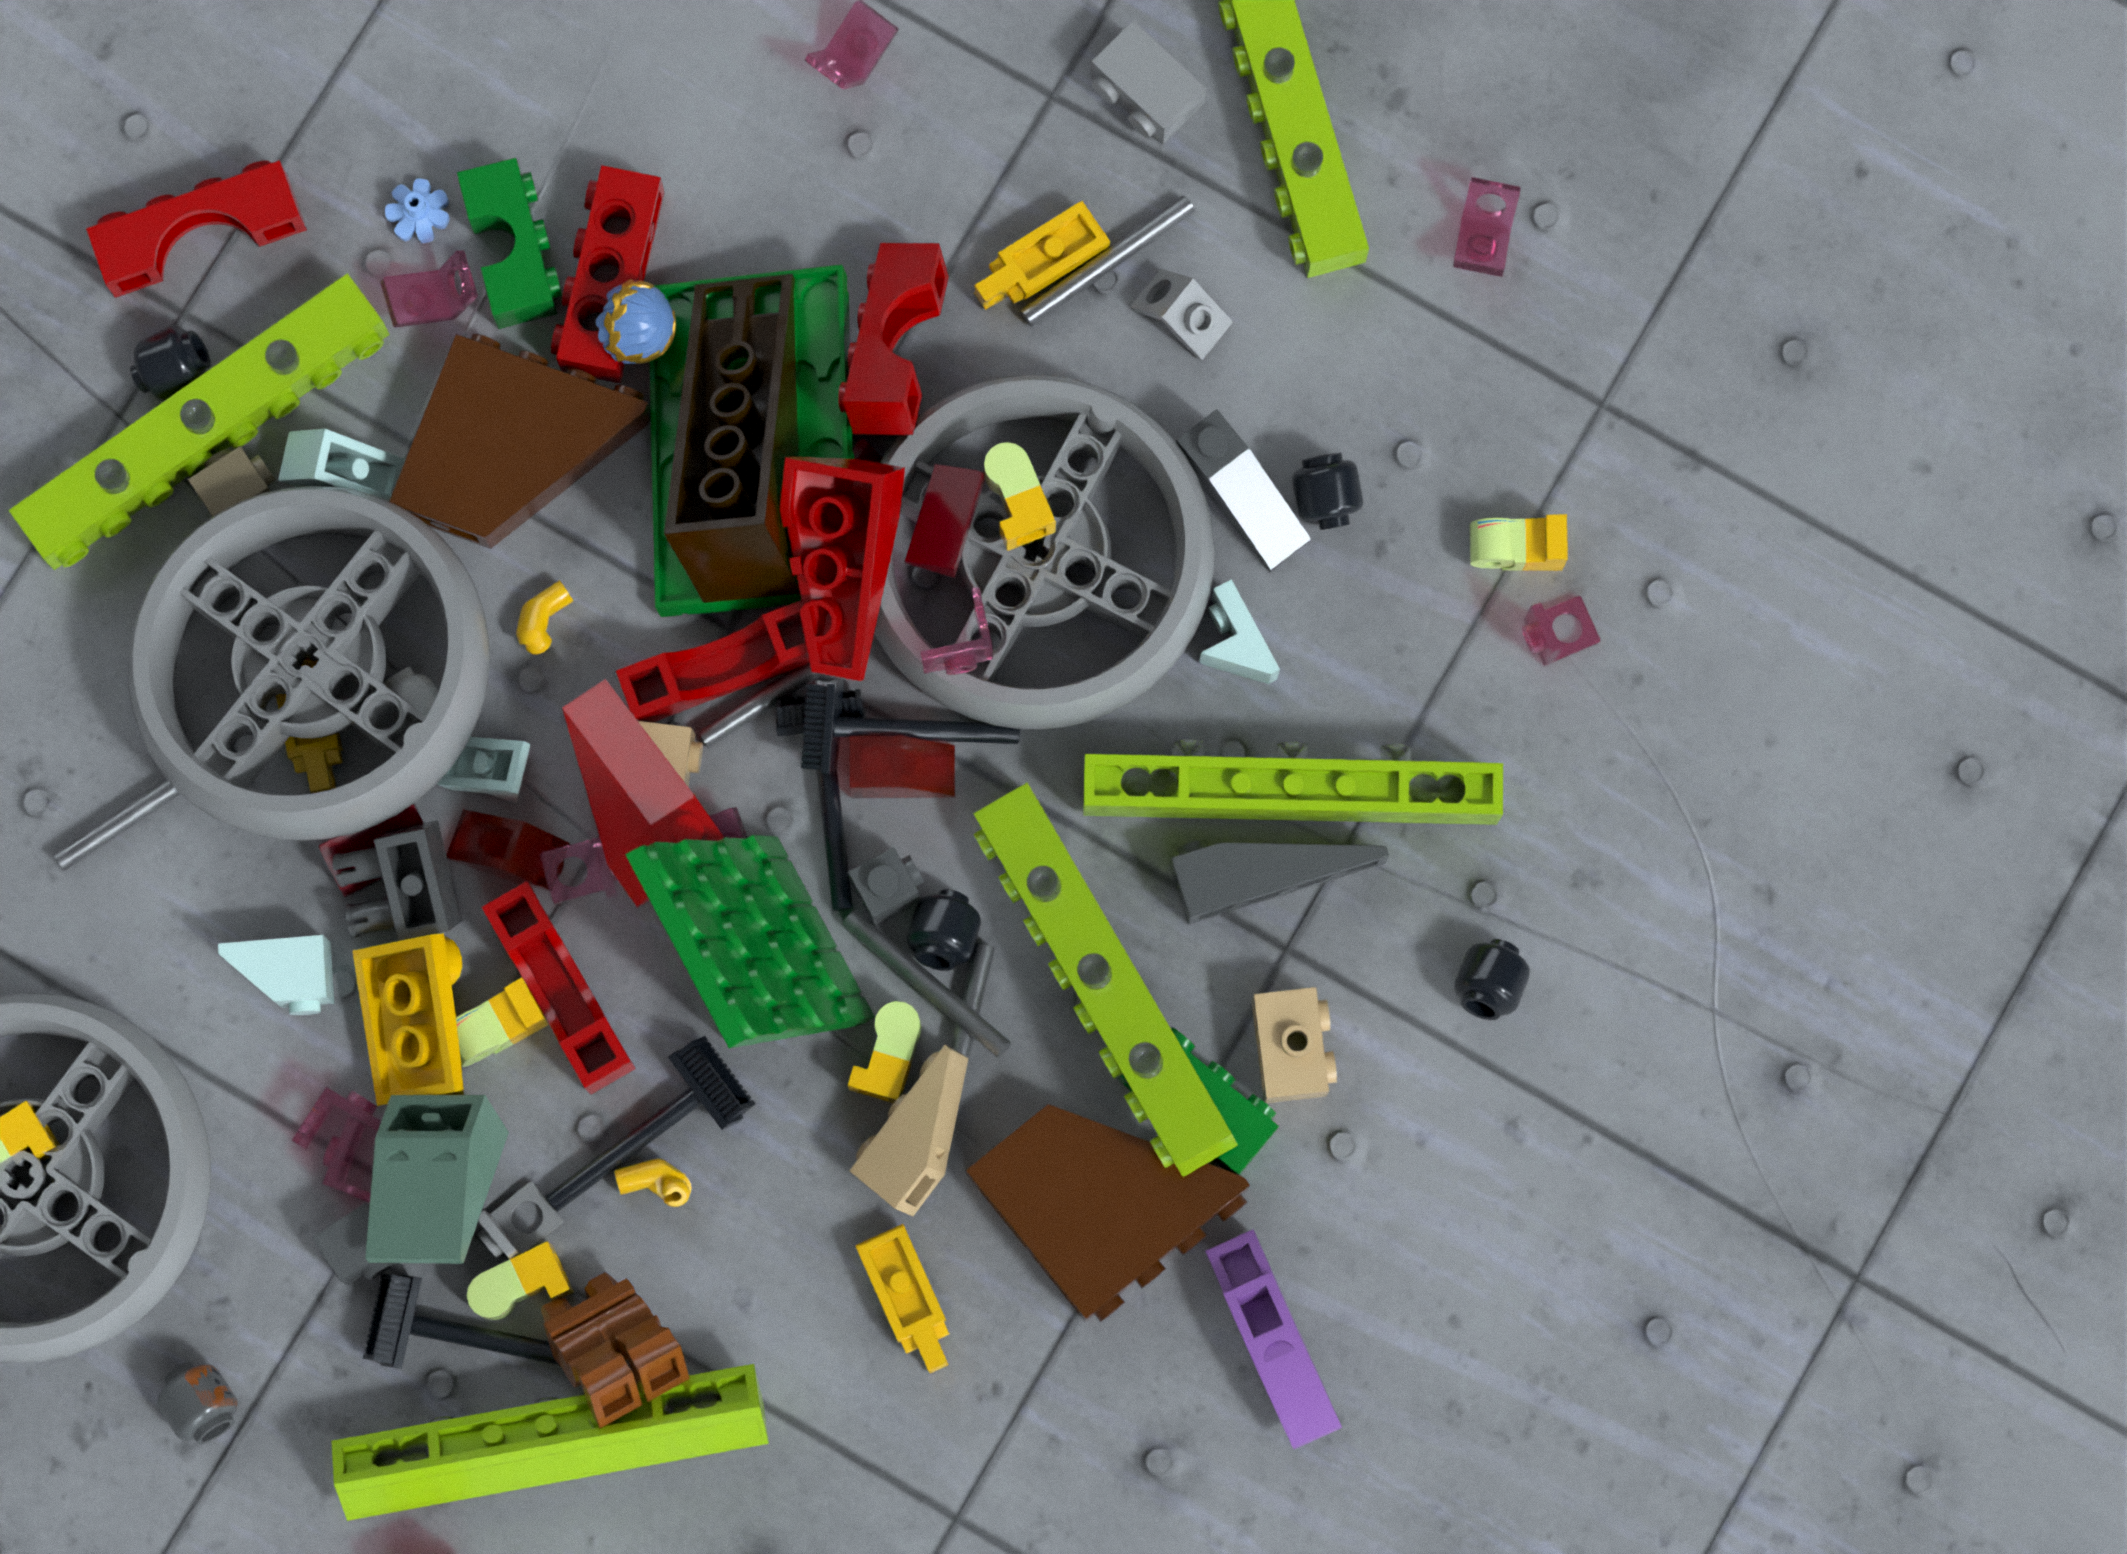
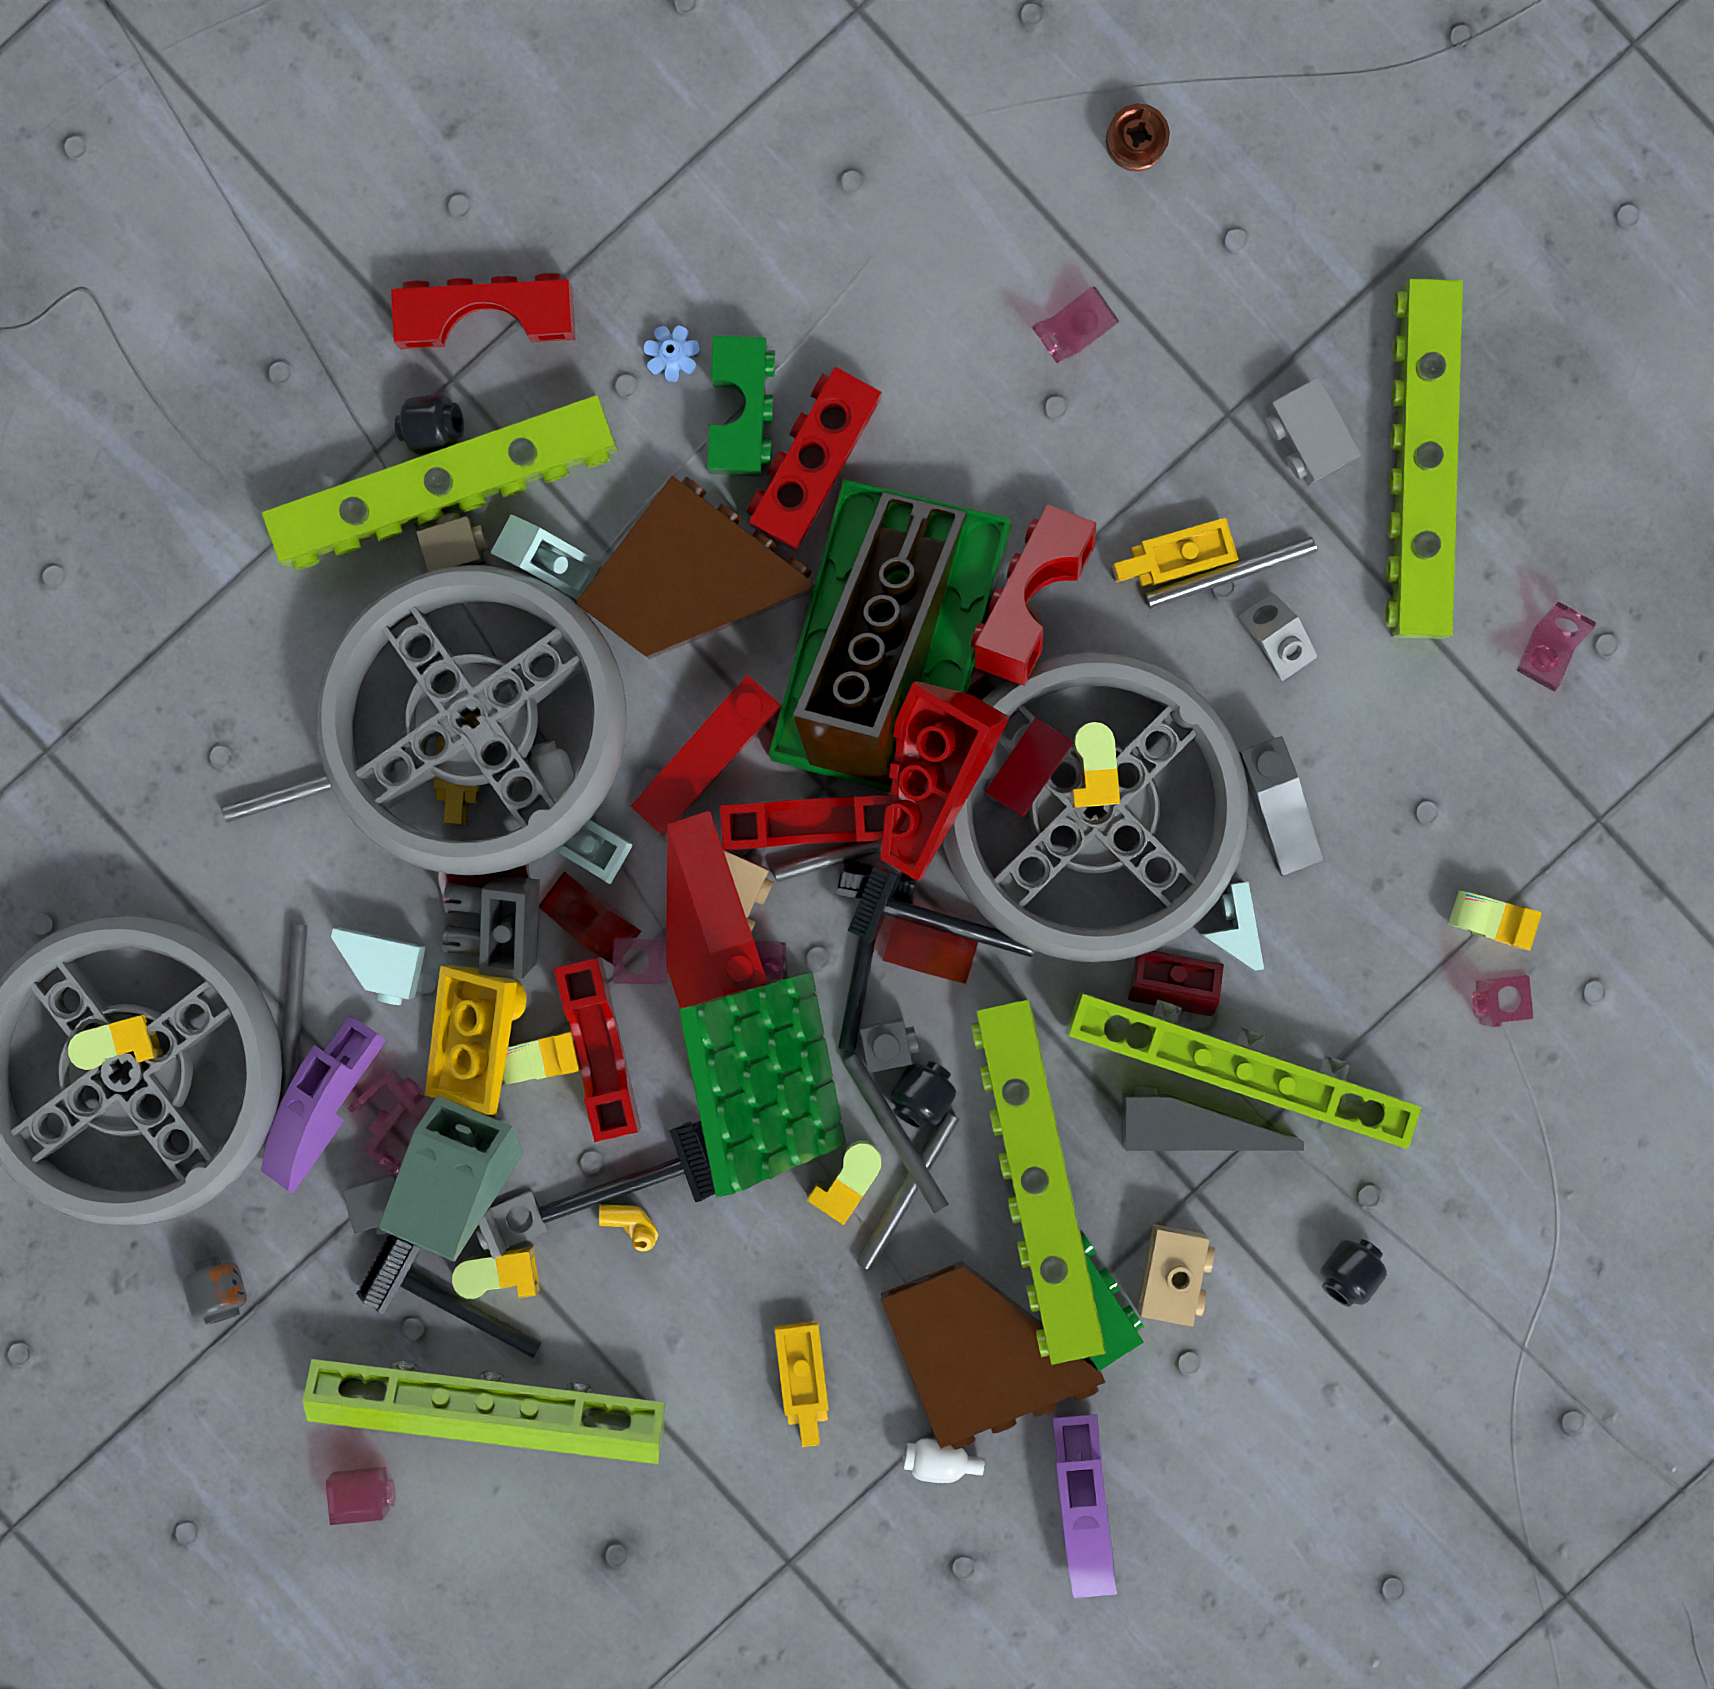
camera: 20 degrees right, 10 degrees up
clear pink bracket [380,250,478,328] -> none
yellow arm [516,580,573,655] -> none
dark orange hips [541,1272,690,1428] -> none
medium blue hair [596,279,676,364] -> none
tan slope [849,1045,968,1216] -> none
clear pink bracket [920,587,993,675] -> none
black head [1292,452,1364,530] -> none
none -> medium lavender slope [261,1015,387,1194]
none -> flat silver bar [279,923,308,1100]
none -> red slope [630,675,782,836]
none -> white plant [903,1438,985,1483]
none -> dark red slope [1128,951,1224,1016]

